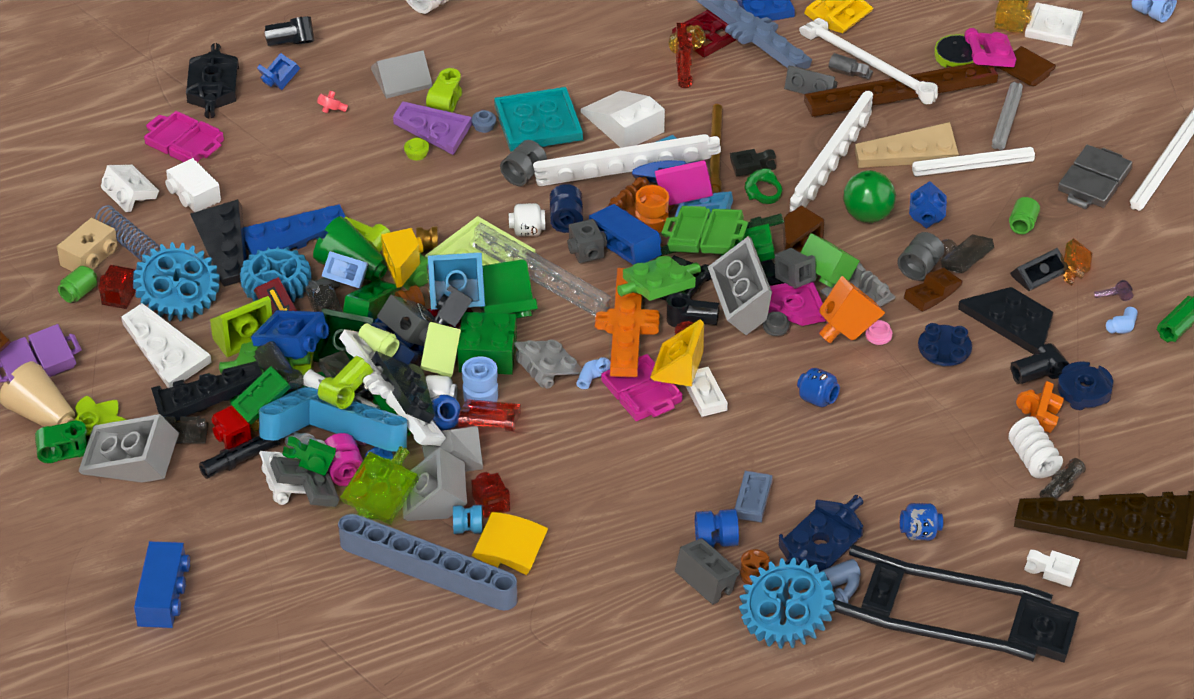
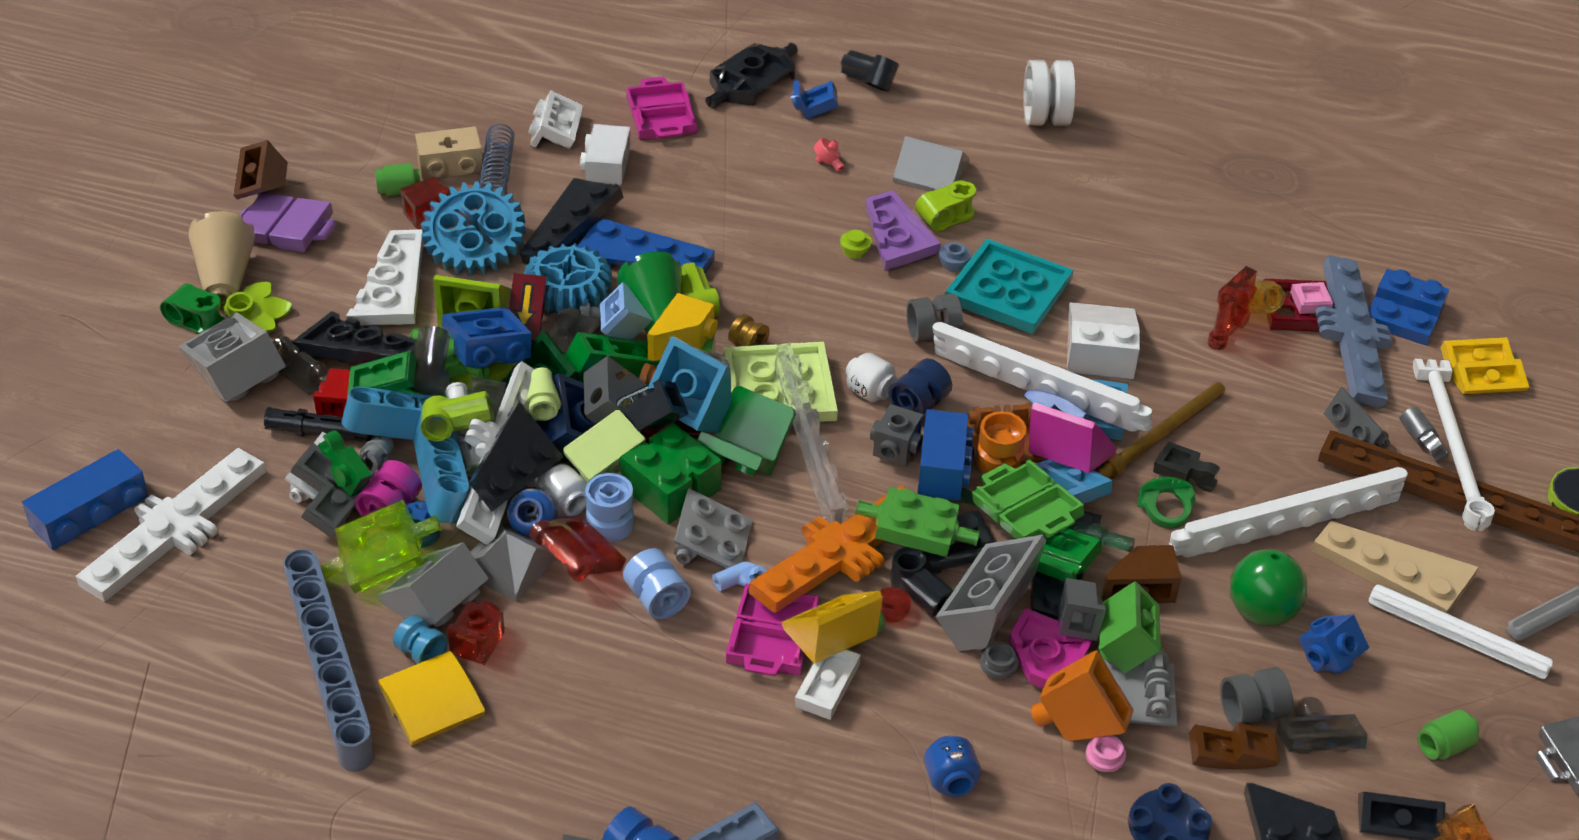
camera: 40 degrees right, 0 degrees up
none -> white hinge [76,448,266,602]
none -> light blue wheel [623,548,691,620]
none -> bright pink tile [1290,282,1333,314]

